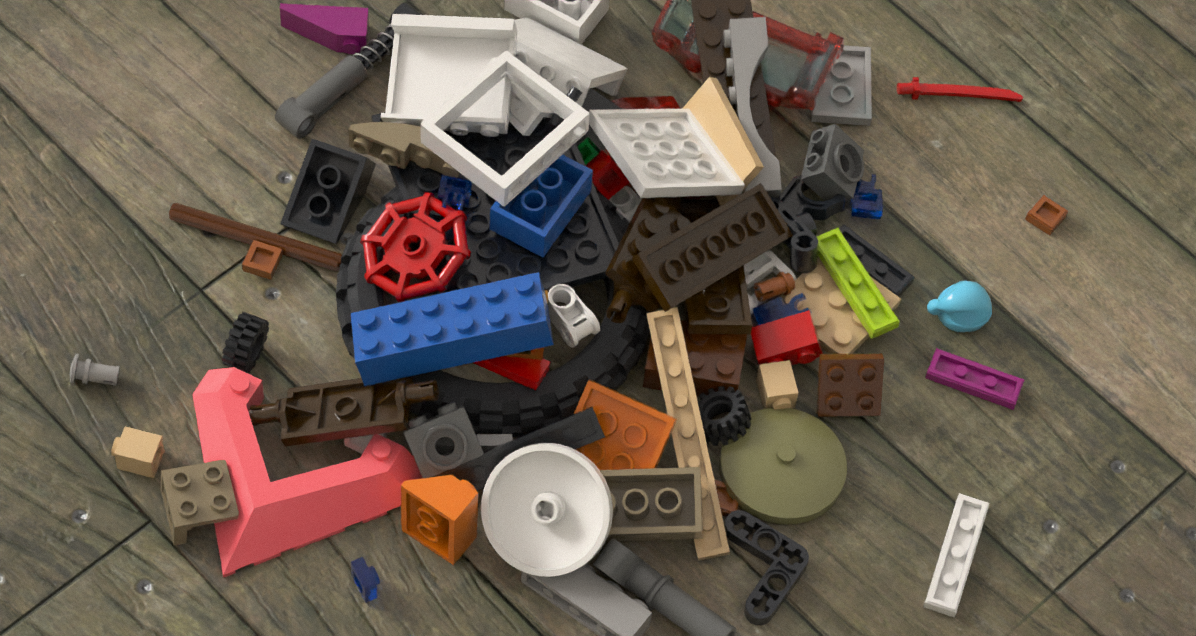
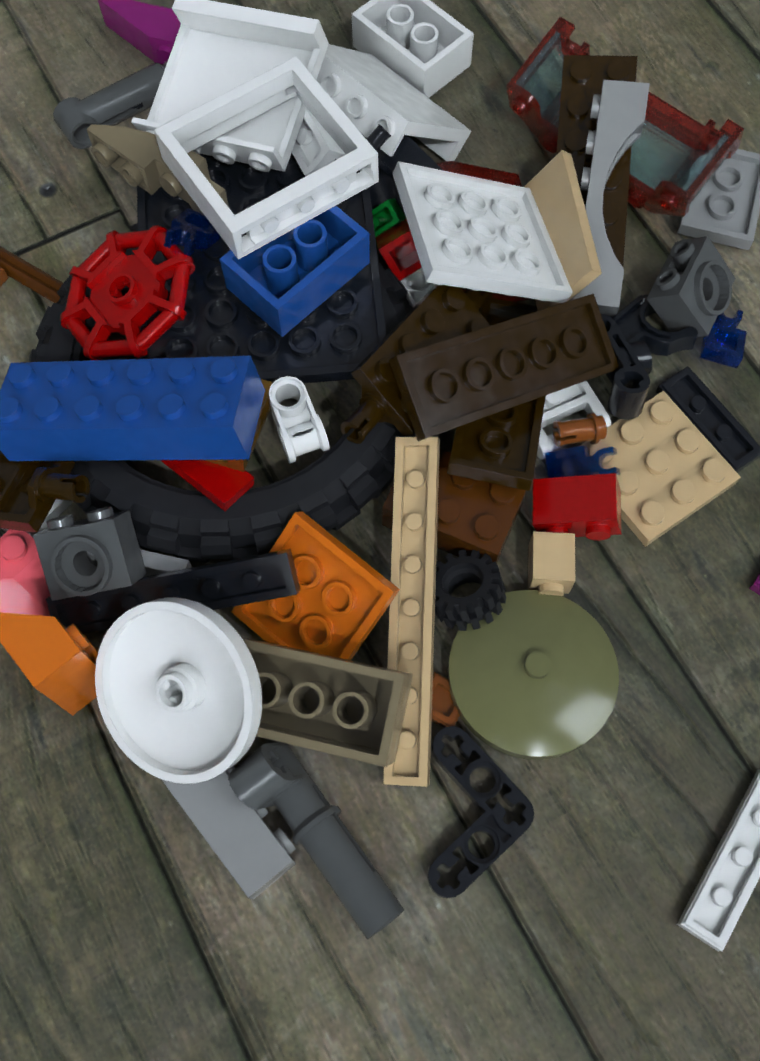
camera: 20 degrees right, 10 degrees up
black slope [280,139,376,244] -> none
lime tile [816,228,900,339] -> none
reddish brown plate [817,353,884,417] -> none

